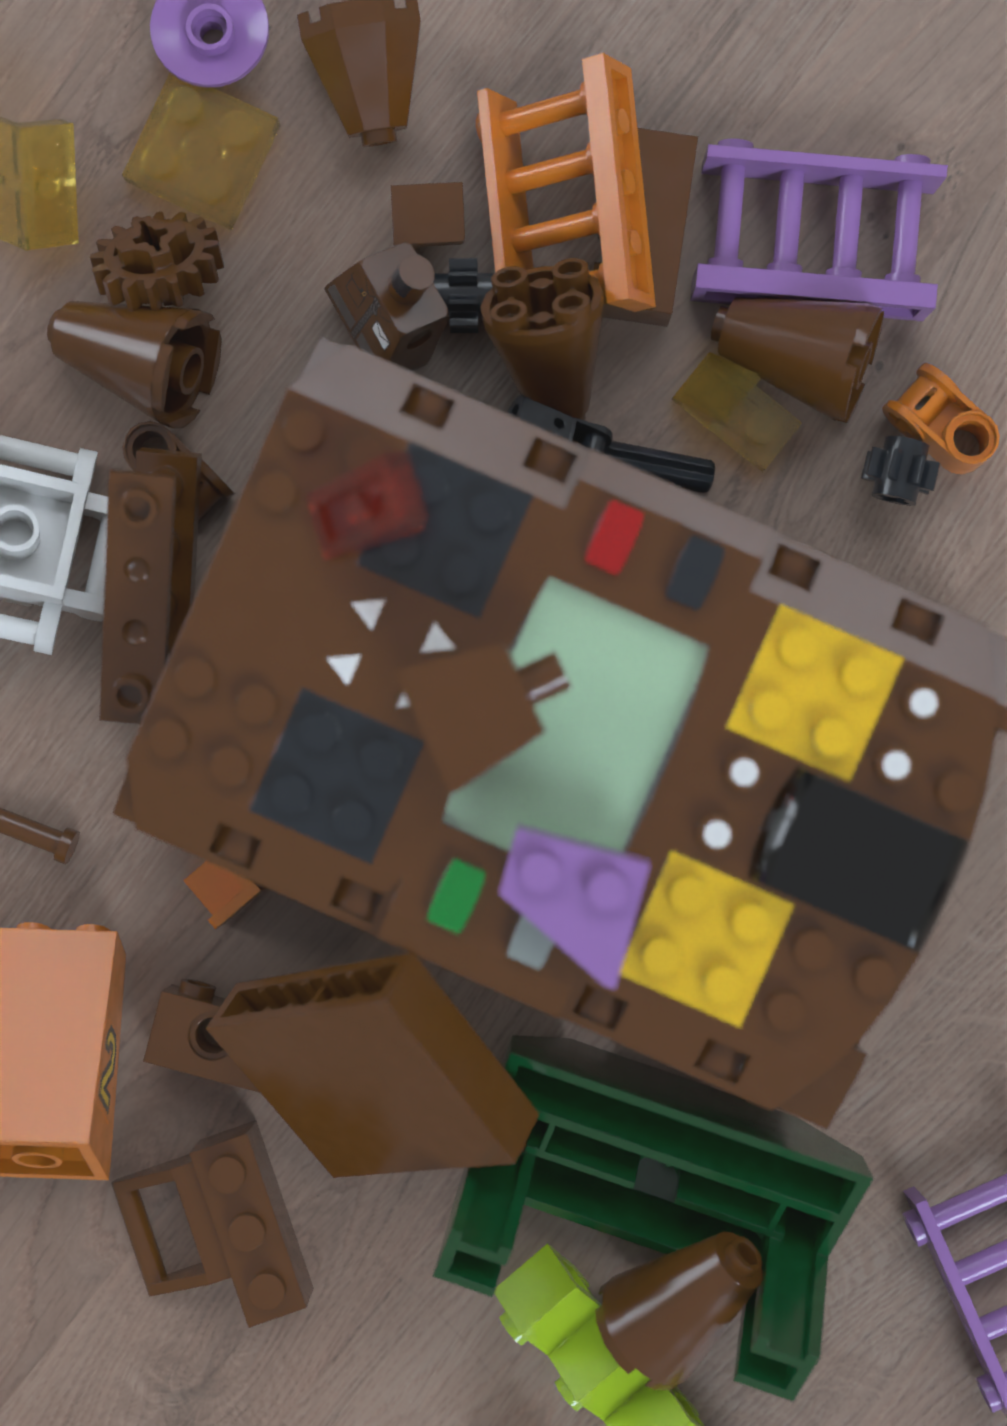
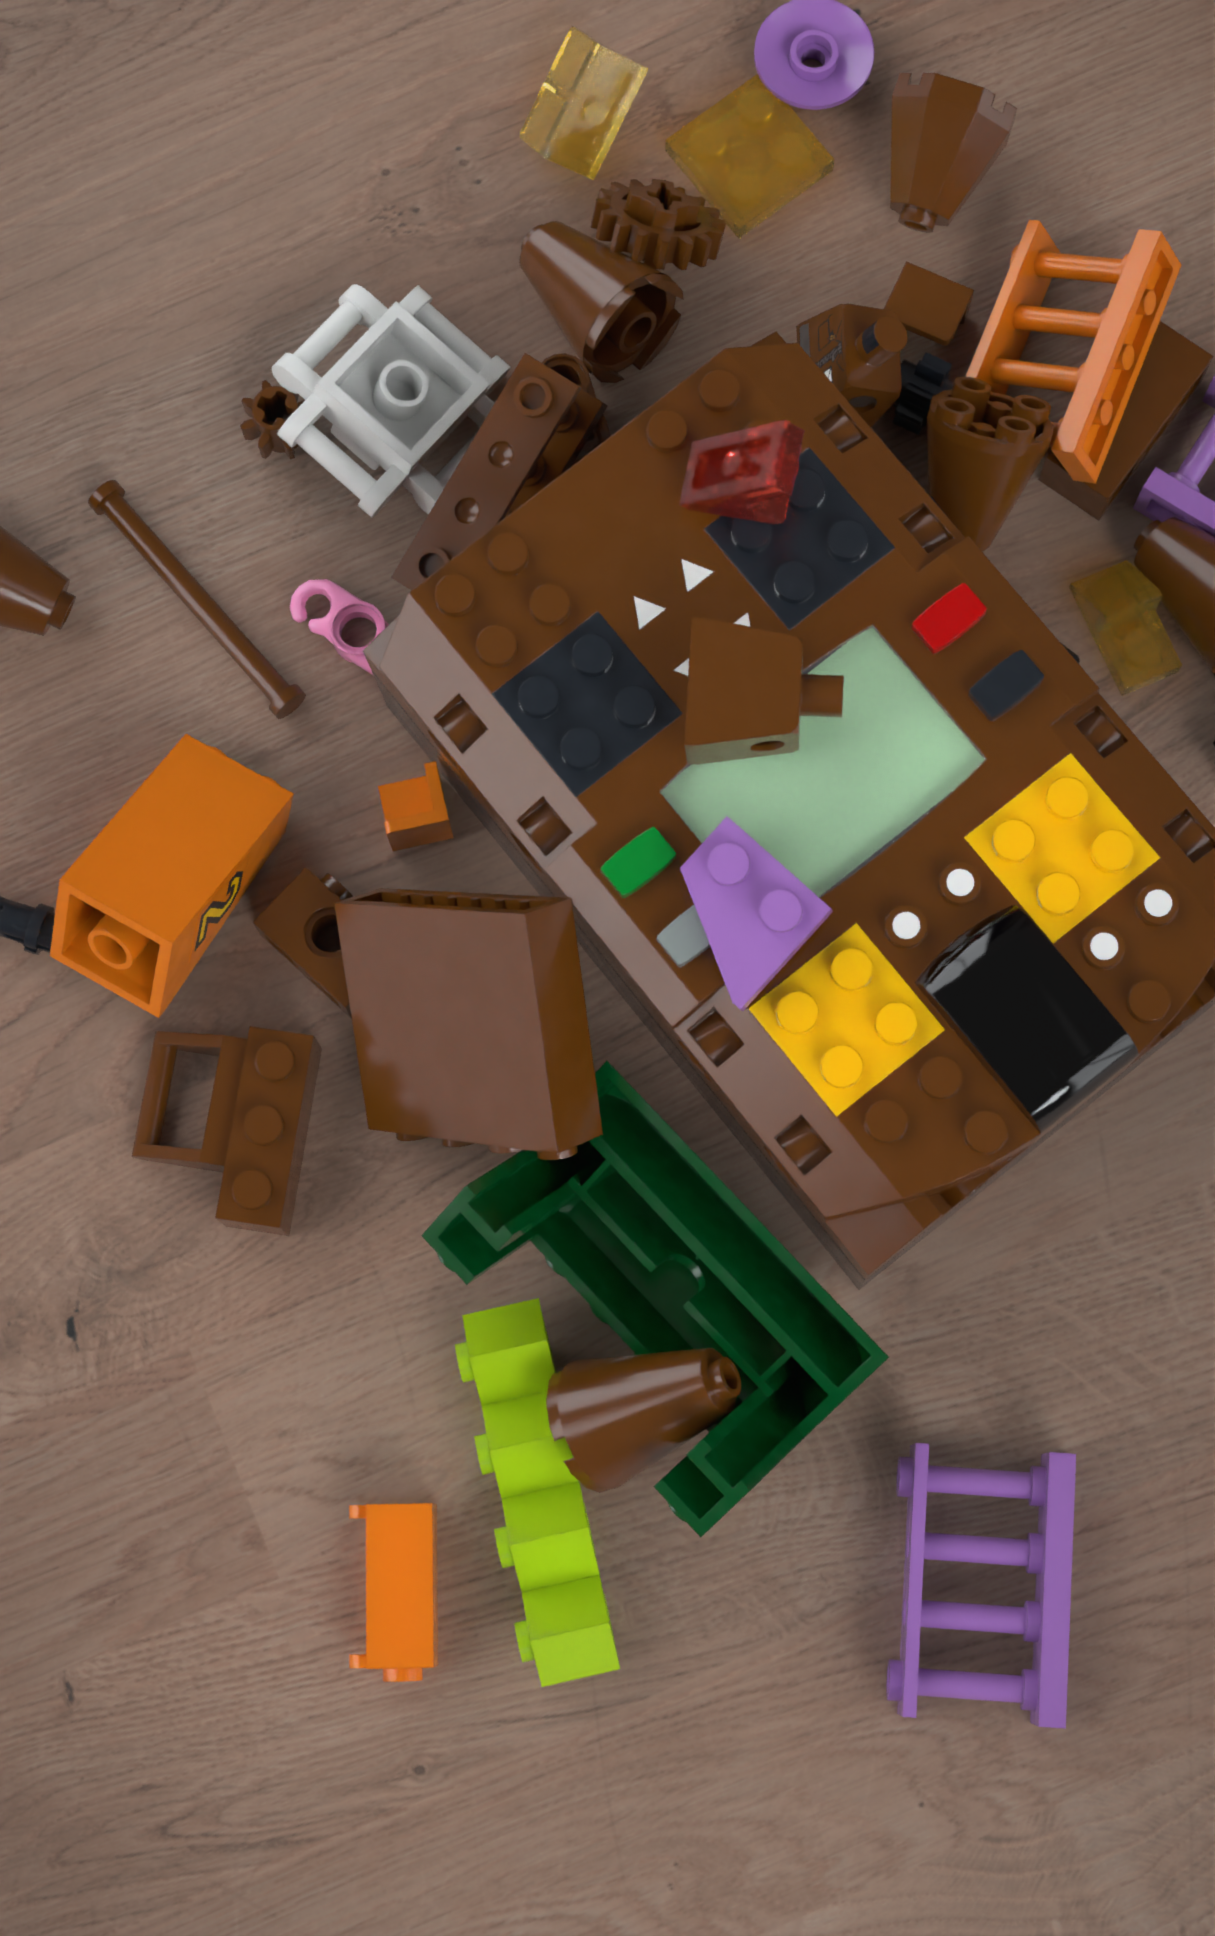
camera: 30 degrees right, 10 degrees down
none -> bright pink piece [289,579,389,676]

